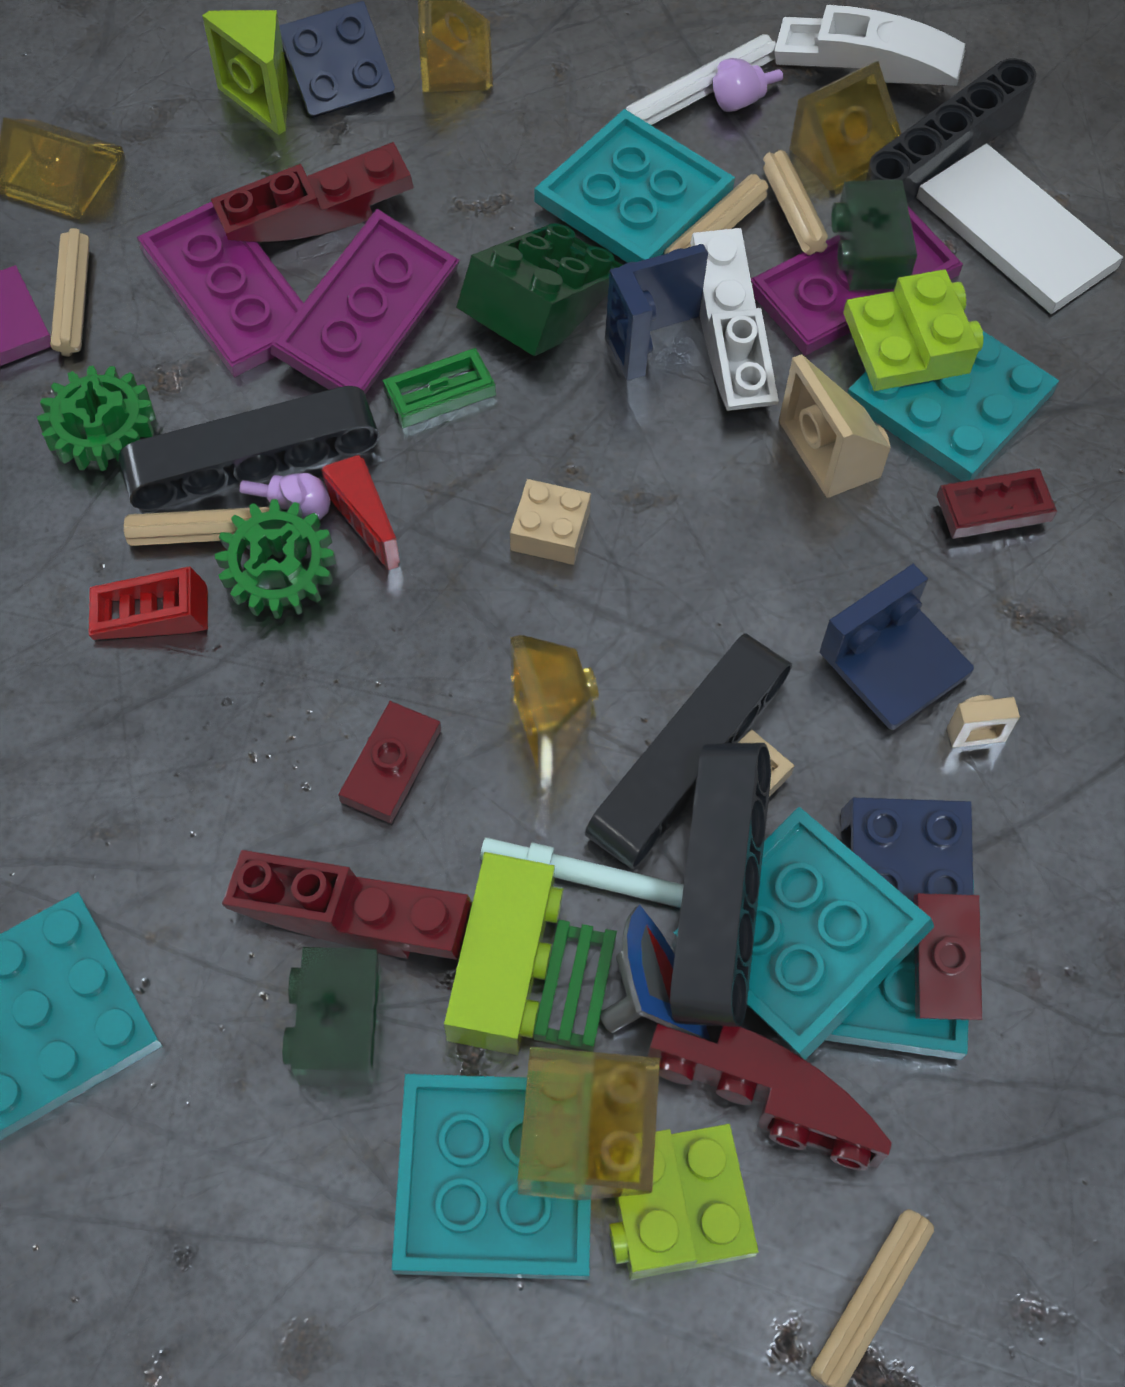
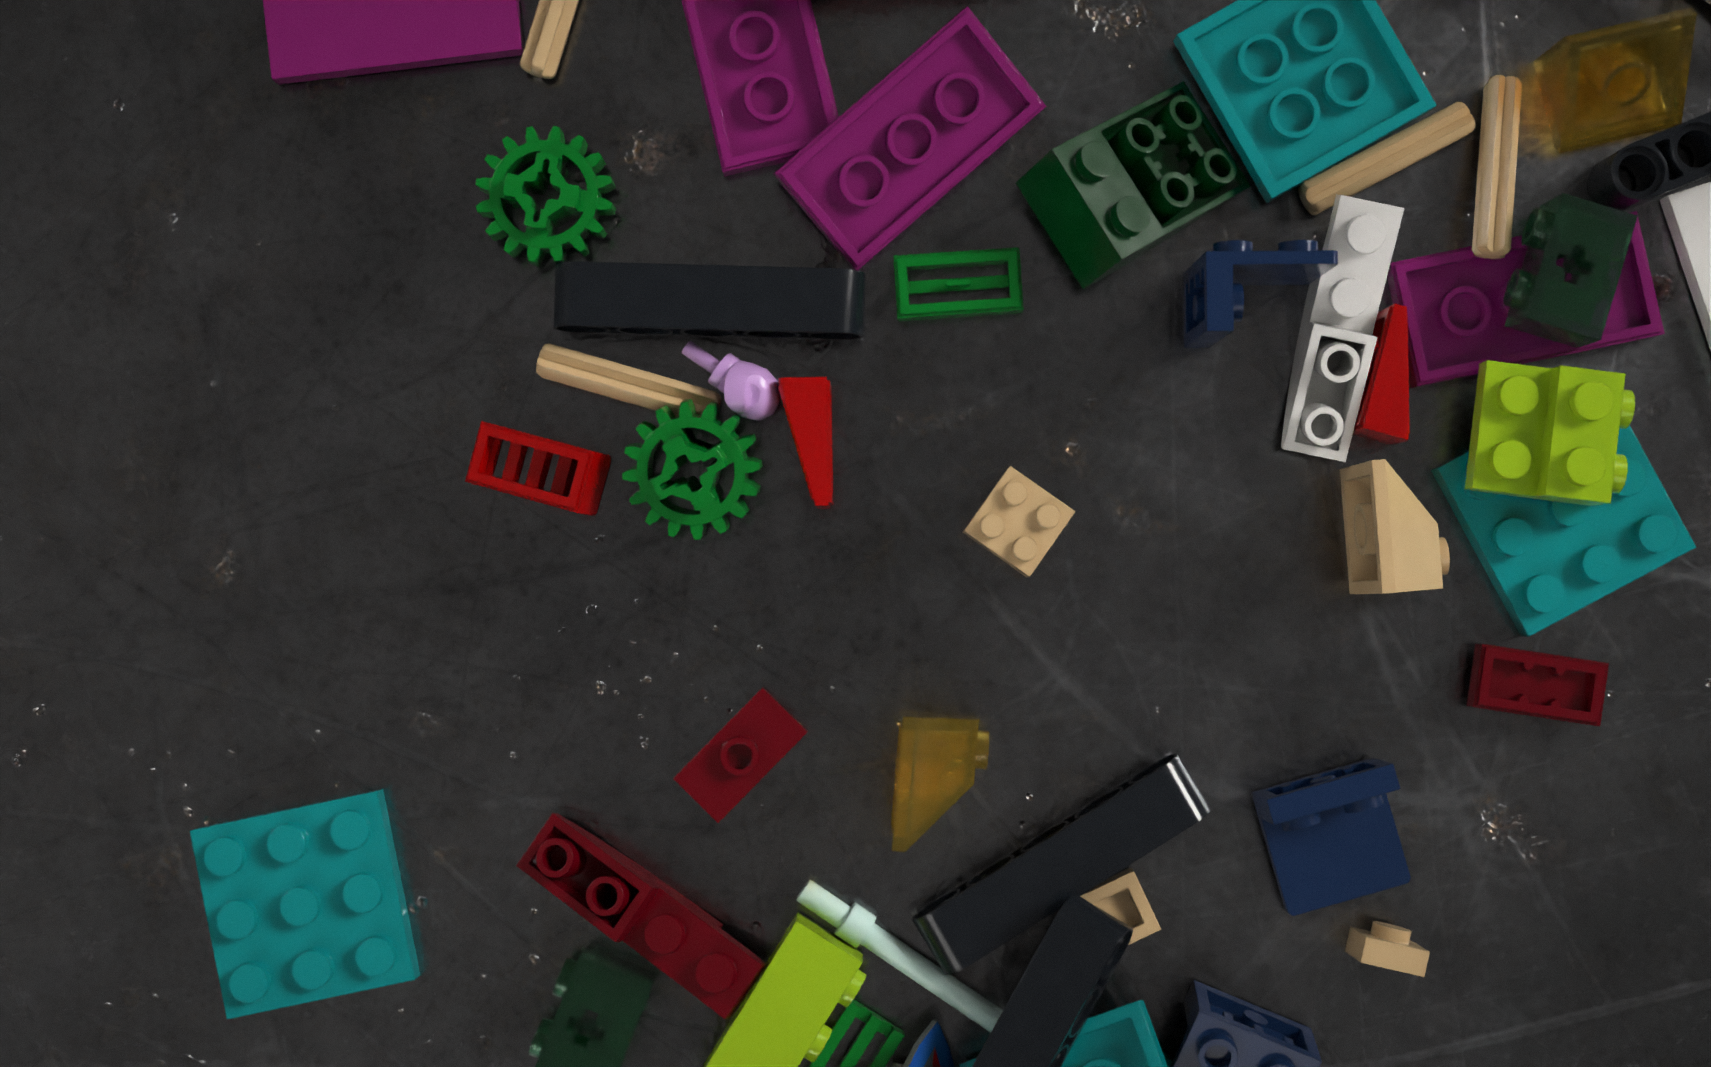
camera: 25 degrees right, 25 degrees up
none -> red slope [1353,303,1410,445]

